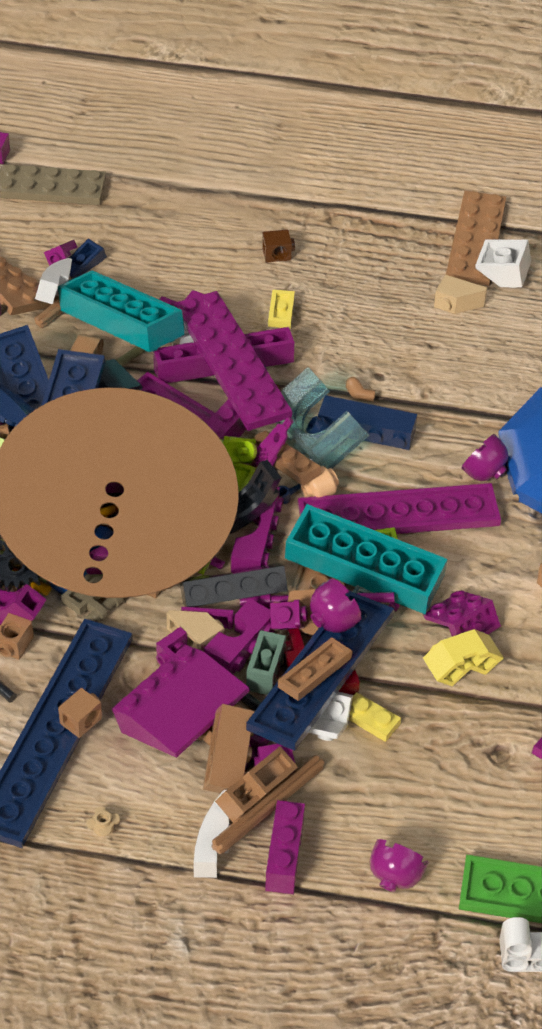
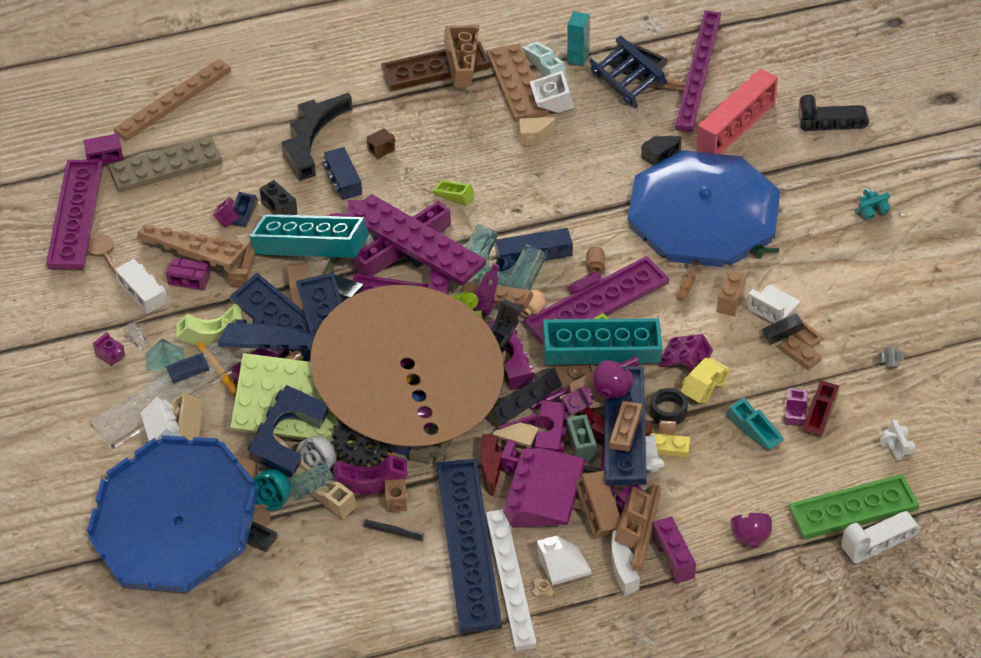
camera: 25 degrees left, 0 degrees up
white slope [35,258,72,304] -> none
medium nougat brick [58,688,102,738] -> none
light yellow plate [268,290,295,328] -> none
medium nougat arm [345,377,376,402] -> none
magenta cylinder [461,434,508,482] -> none
none -> medium nougat plate [114,59,231,141]
none -> medium nougat plate [228,268,249,287]
none -> black brick [259,180,298,215]
none -> black arch [281,92,353,181]
none -> dark blue brick [322,147,363,200]
none -> reddish brown plate [381,41,490,91]
none -> lime slope [432,180,474,206]
none -> medium nougat wedge [444,25,480,87]
none -> dark red slope [480,434,502,496]
none -> white plate [486,509,536,651]
none -> light aqua slope [523,41,567,76]
none -> white slope [537,536,592,585]
none -> magenta plate [566,271,602,294]
none -> medium nougat brick [586,246,605,273]
none -> black tyre [650,388,688,425]
none -> medium nougat hose [659,420,676,435]
none -> medium nougat axle [676,270,696,302]
none -> teal slope [725,397,784,451]

